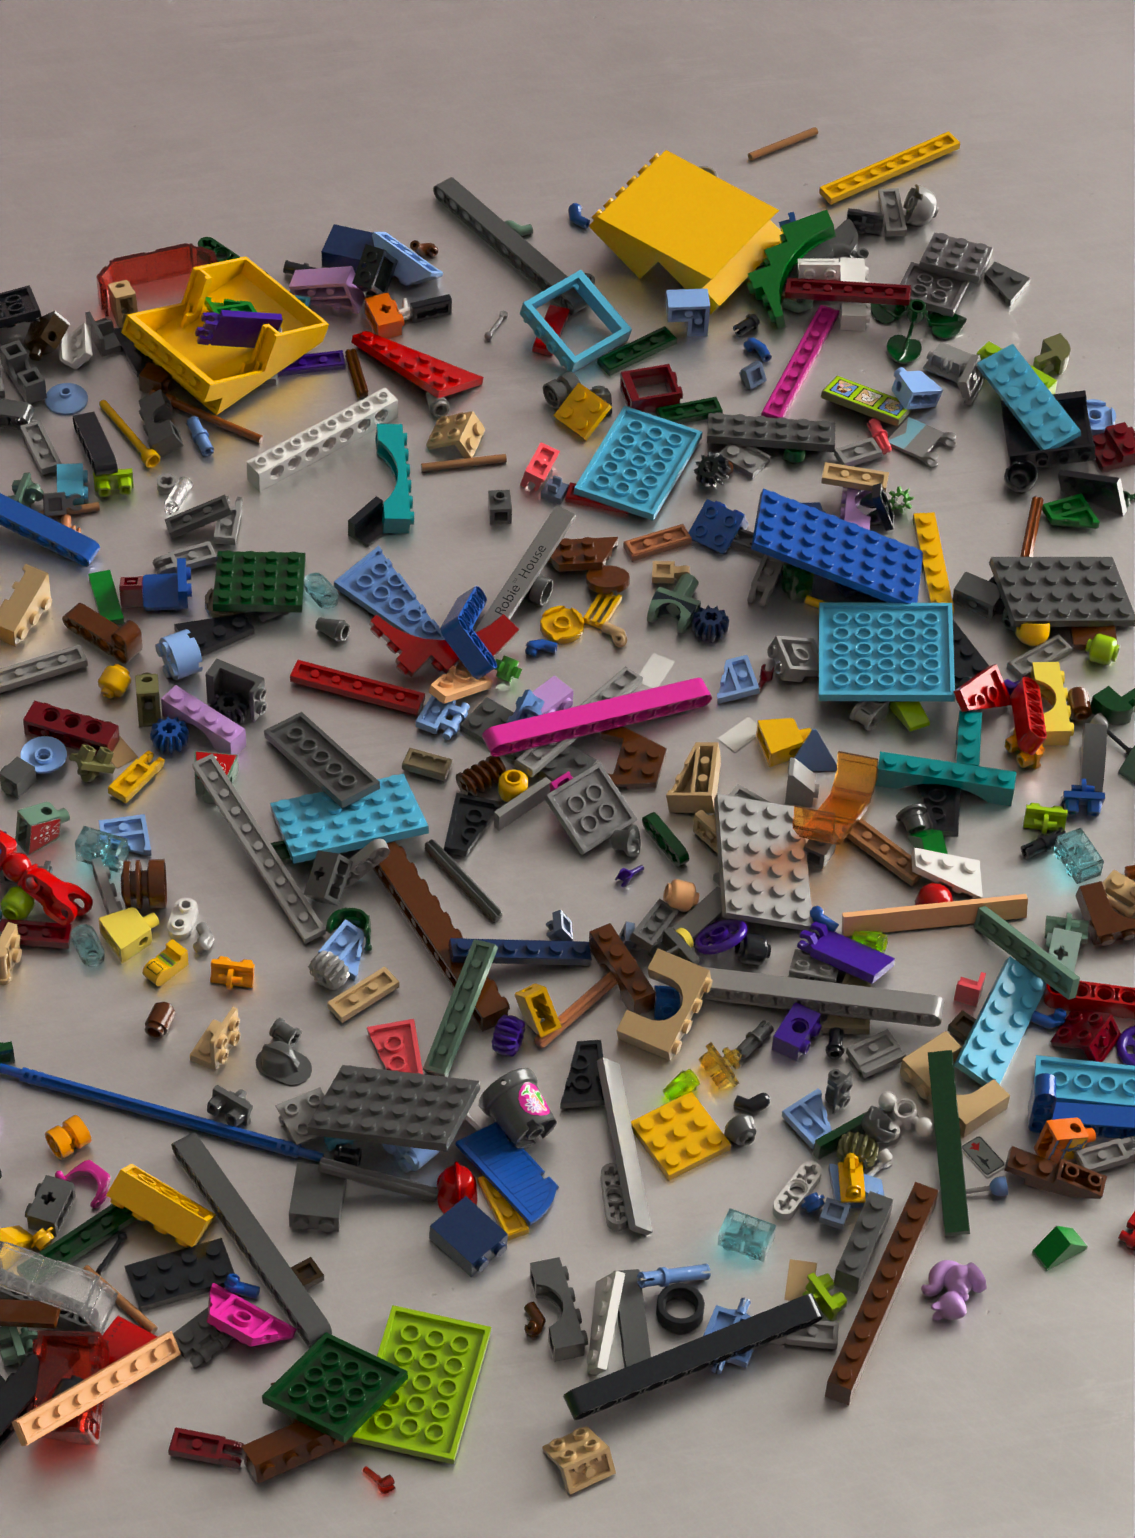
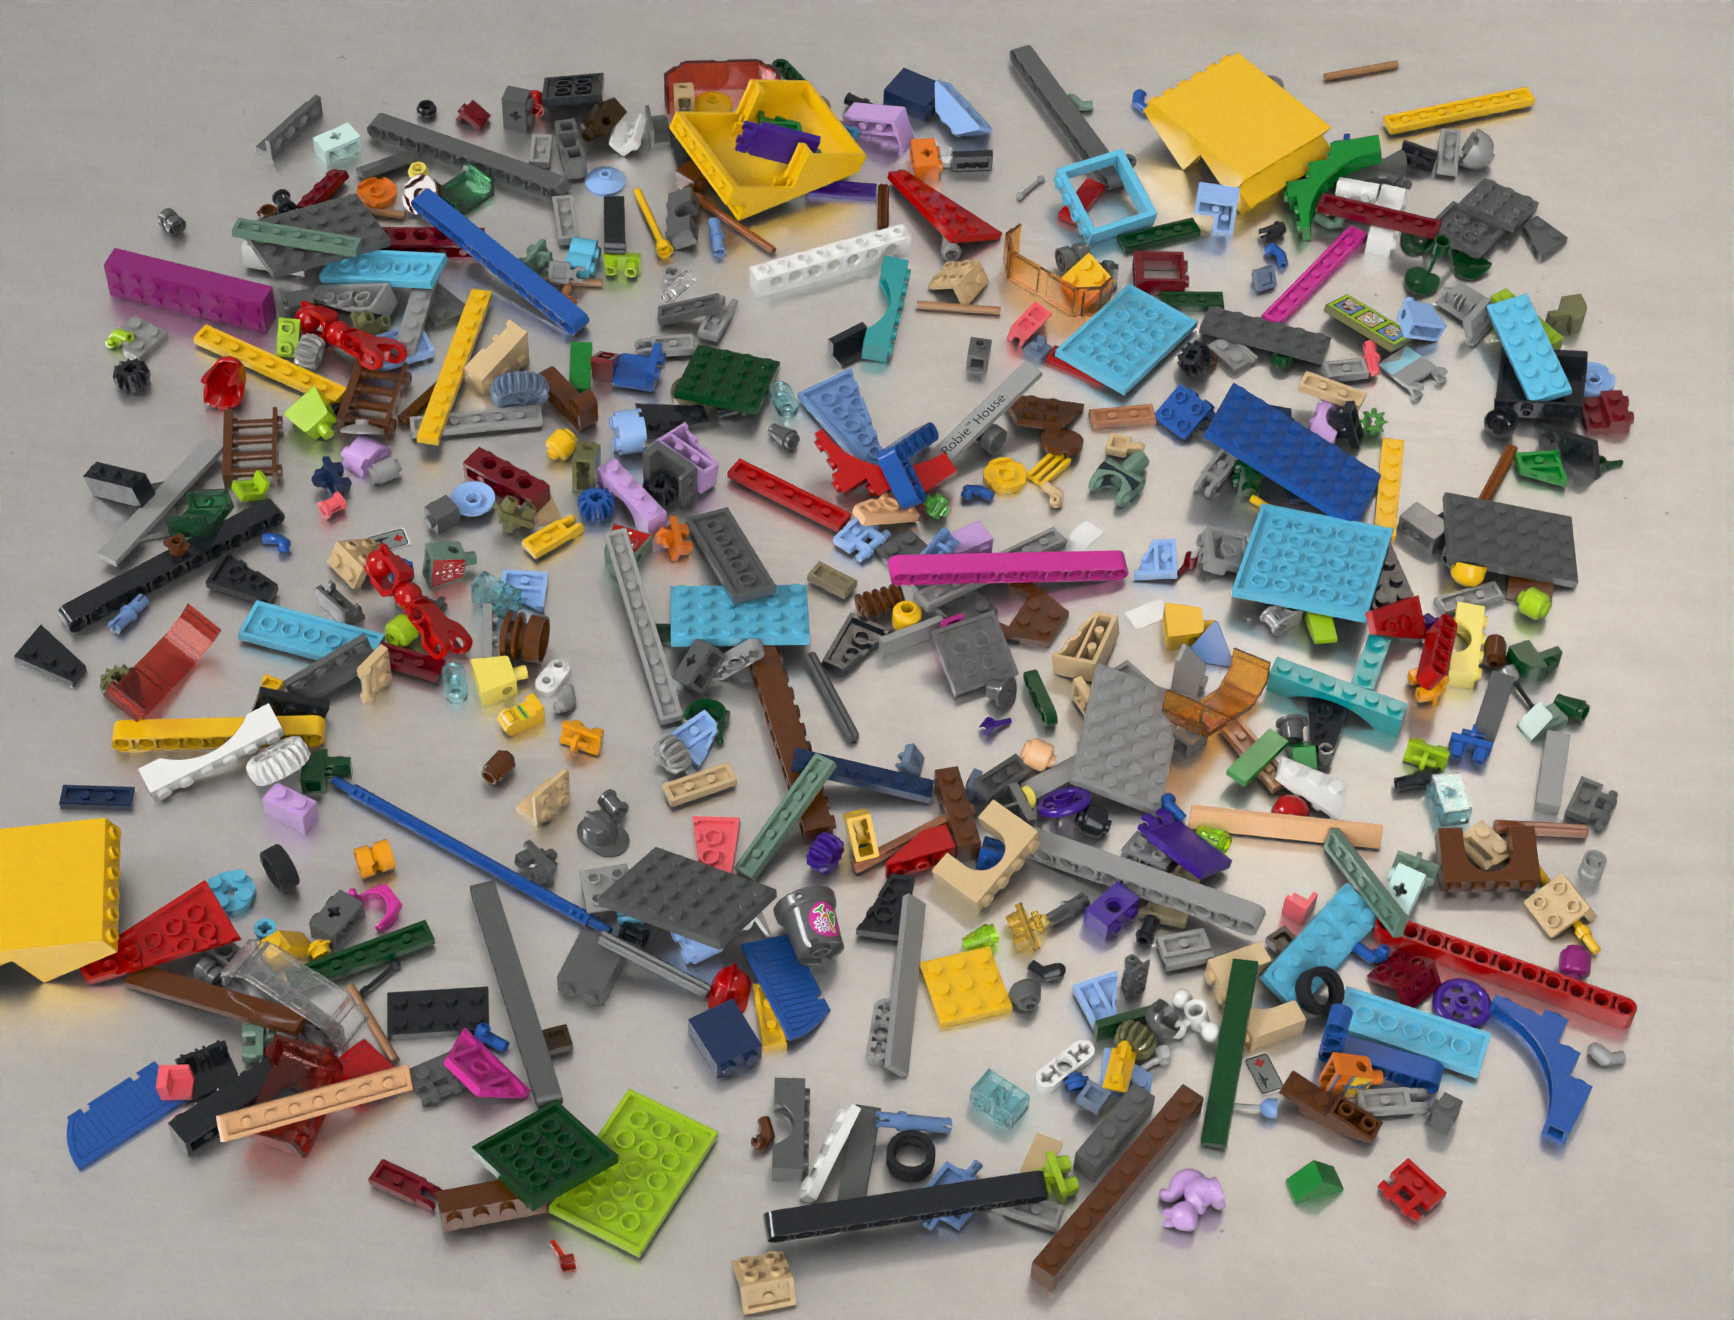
camera: 15 degrees right, 0 degrees up
yellow slope [106,1164,216,1247] -> none
black window [352,244,398,296] -> none
reddish brown arm [410,240,438,257] -> none
dark blue gear [691,605,729,643] -> none
none -> sand blue gear [490,370,549,408]
none -> orange hips [654,516,693,561]
none -> lavender wedge [655,422,719,494]
none -> yellow dish [695,91,733,112]
none -> red slope [885,824,956,879]
none -> clear orange windscreen [1003,223,1114,318]
none -> tile [1226,728,1288,787]
none -> black tyre [1295,966,1345,1015]
none -> dark grey pin [1316,743,1334,771]

